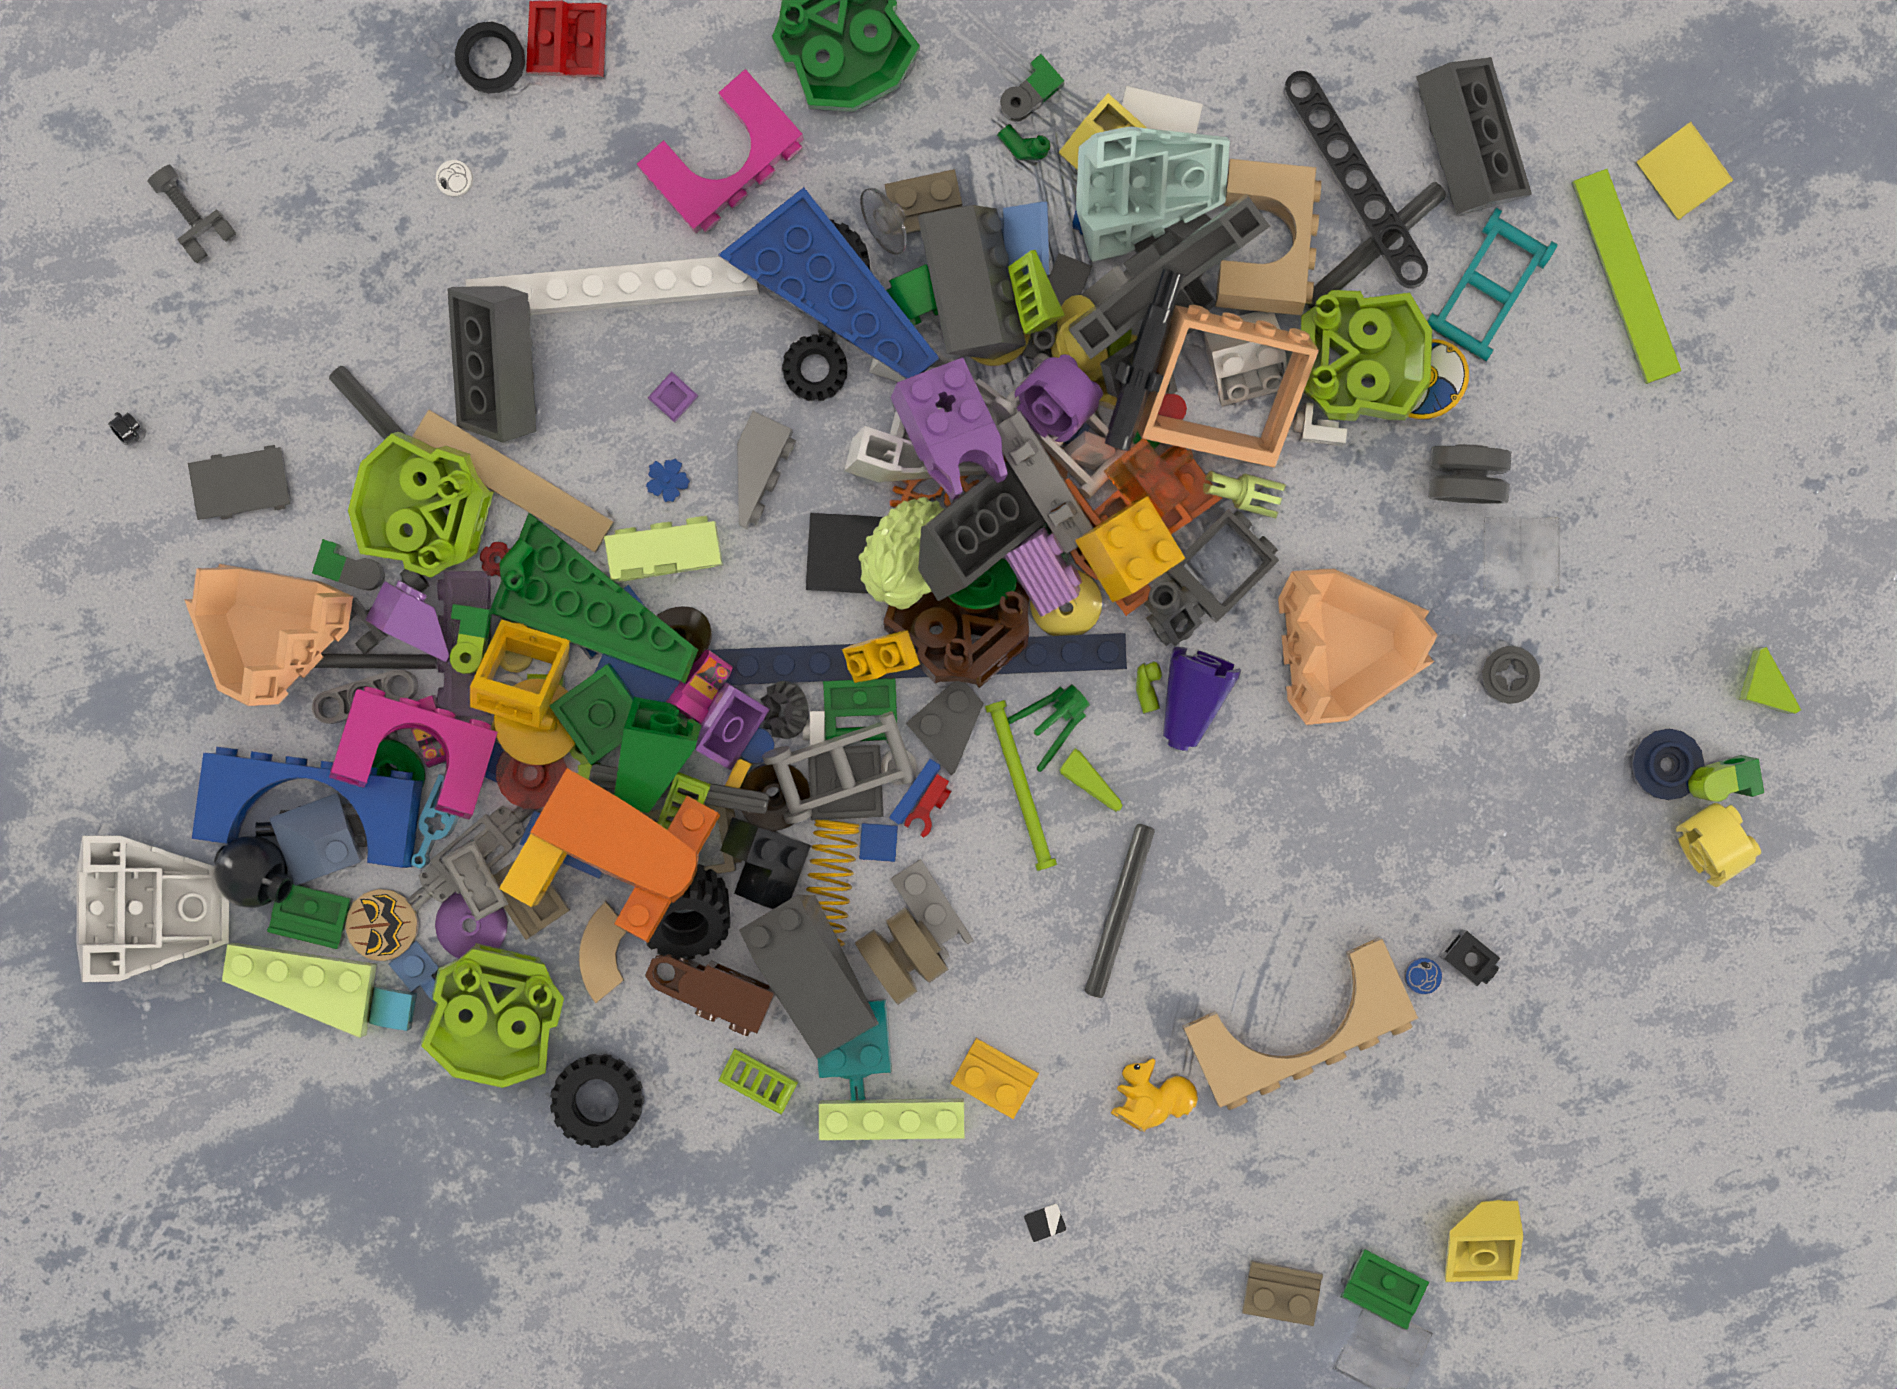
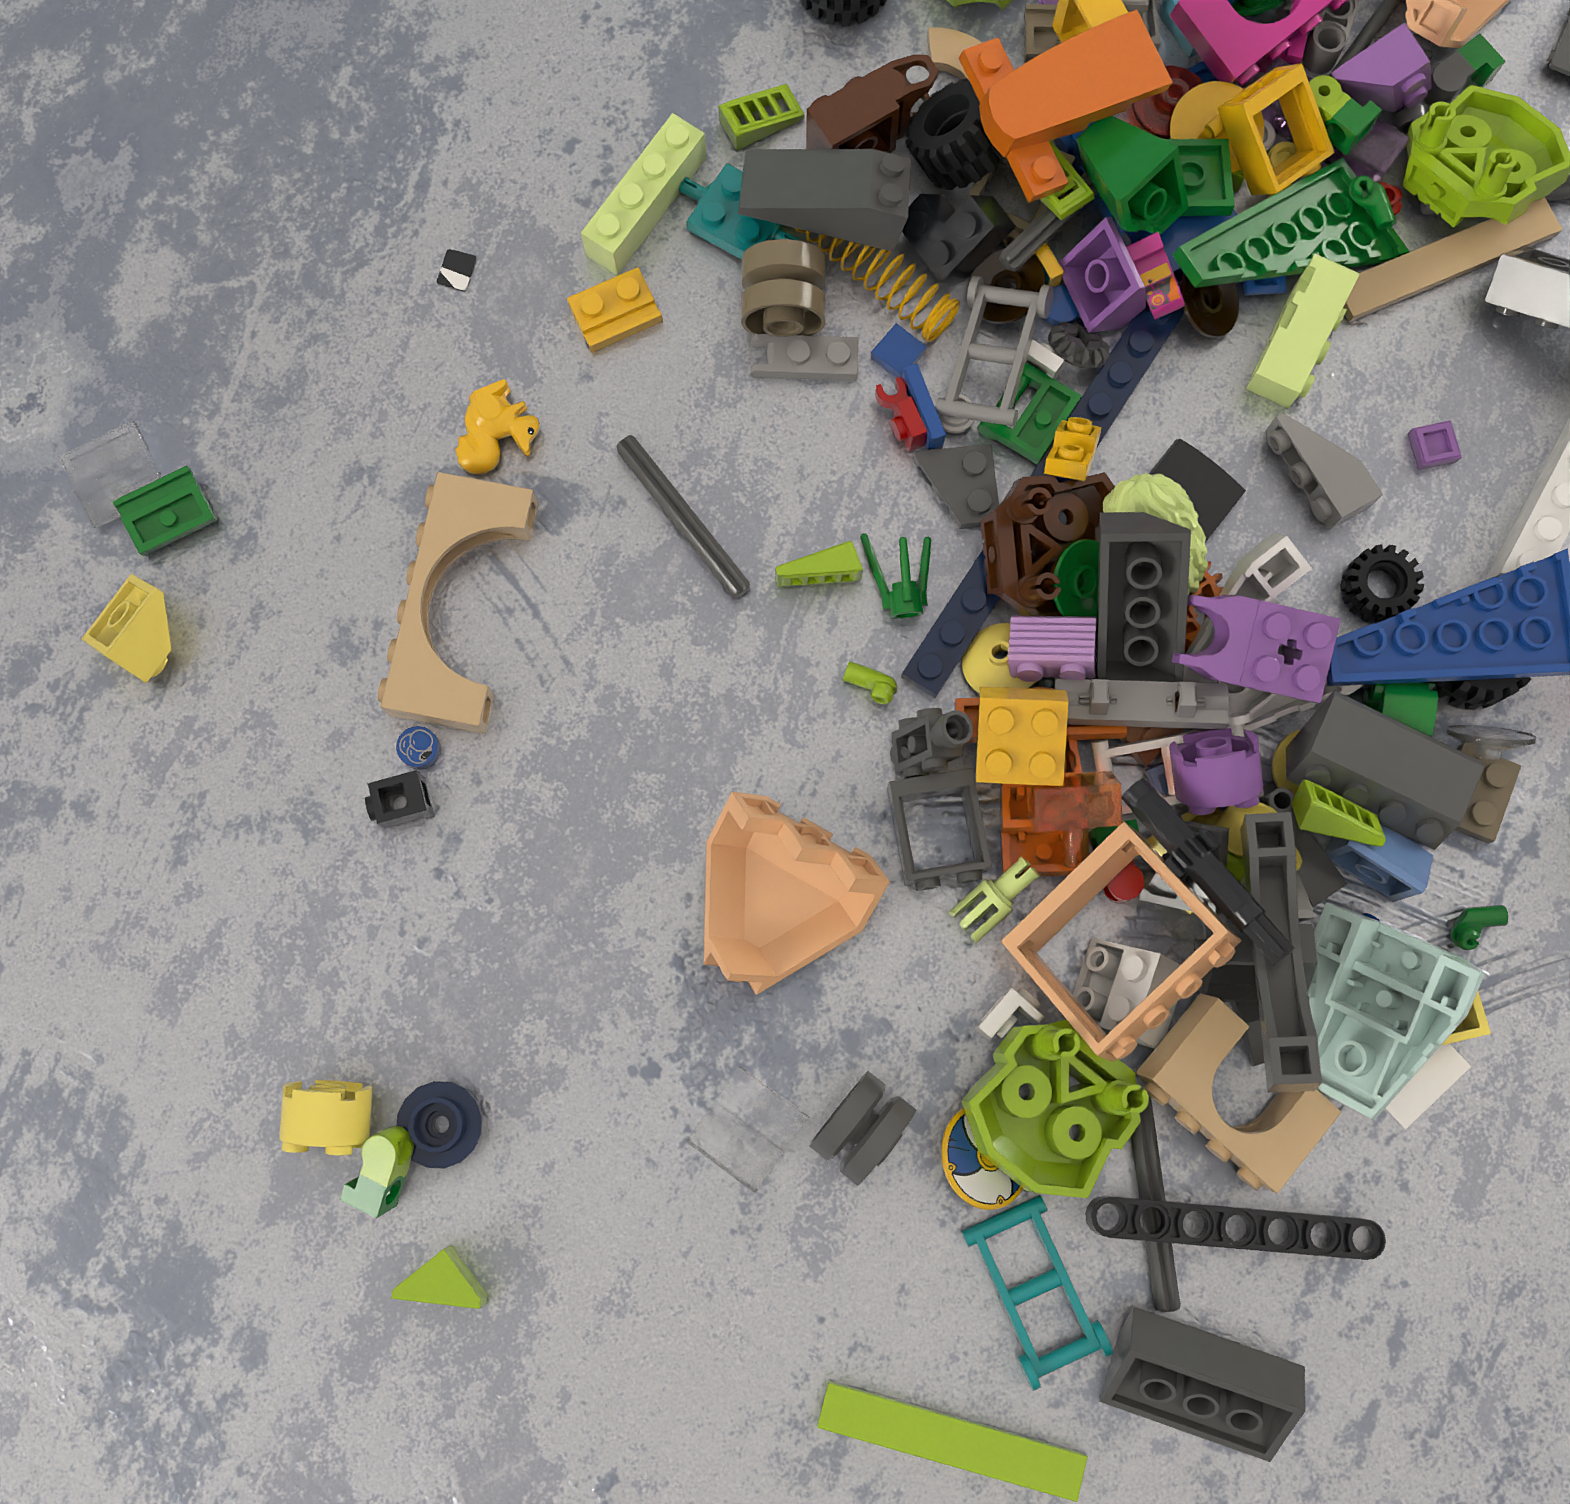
camera: 130 degrees right, 10 degrees down
blue plant [646,458,690,502] -> none
dark grey plate [808,745,884,821] -> none
lime bar [985,700,1057,871] -> none
leg [1000,54,1065,122] -> none
white tile [1064,431,1115,470] -> none
dark purple cone [1163,647,1242,751] -> none
dark tan plate [1242,1260,1323,1326] -> none
dark grey gear [1482,646,1540,704] -> none

